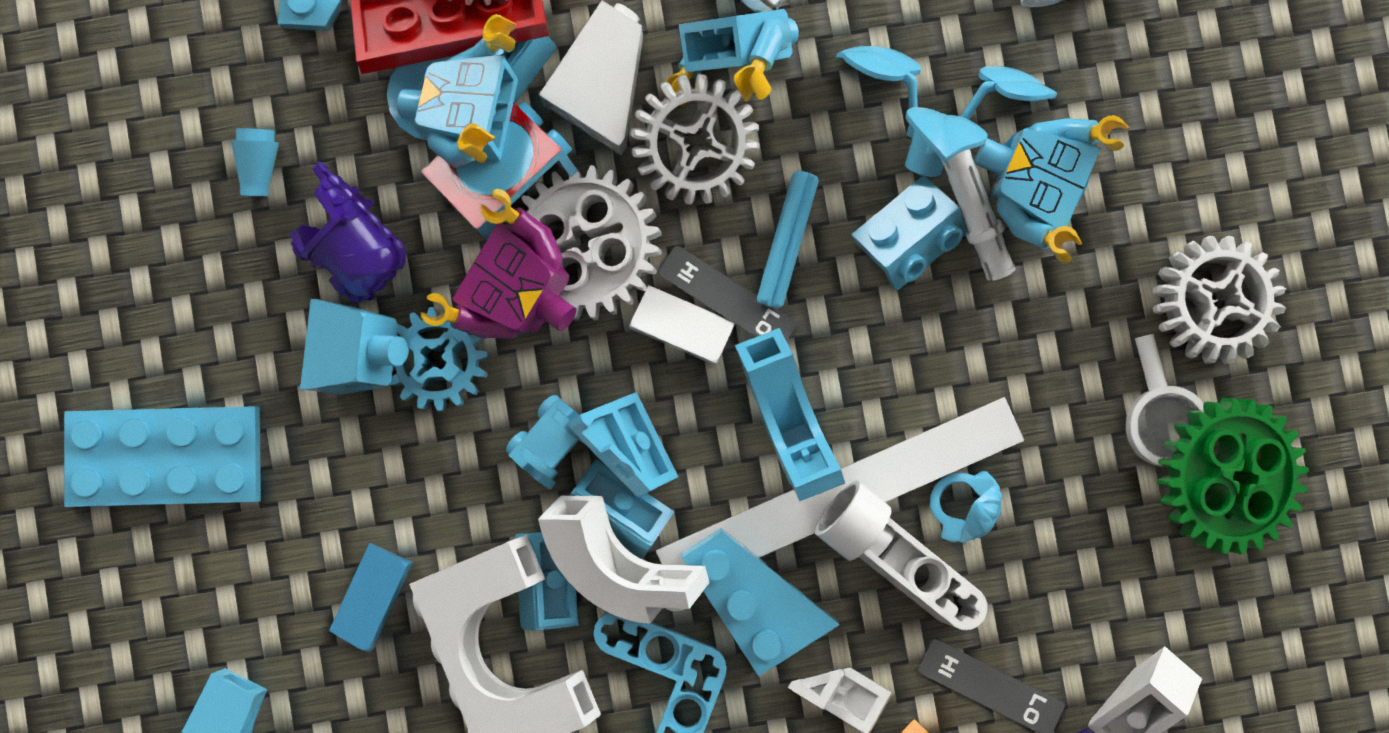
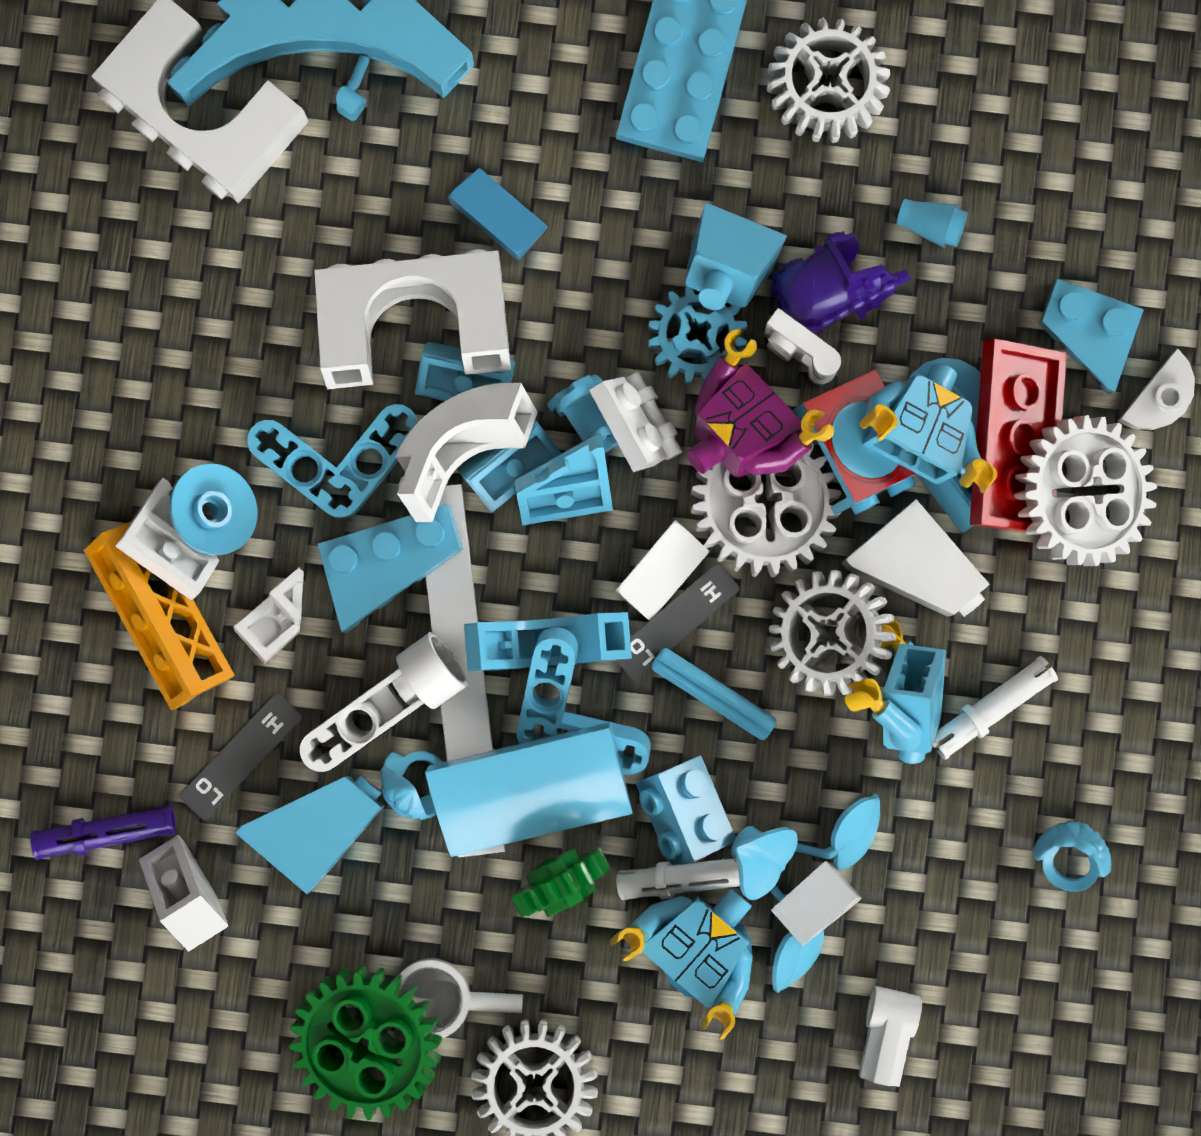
camera: 105 degrees right, 0 degrees up
none -> medium azure slope [236,775,385,894]
none -> medium azure slope [425,722,633,857]
none -> green gear [511,848,611,918]
none -> medium azure beam [517,627,651,775]
none -> white plate [589,372,682,472]
none -> white plate [763,308,841,386]
none -> white gear [767,17,890,143]
none -> white slope [771,861,862,946]

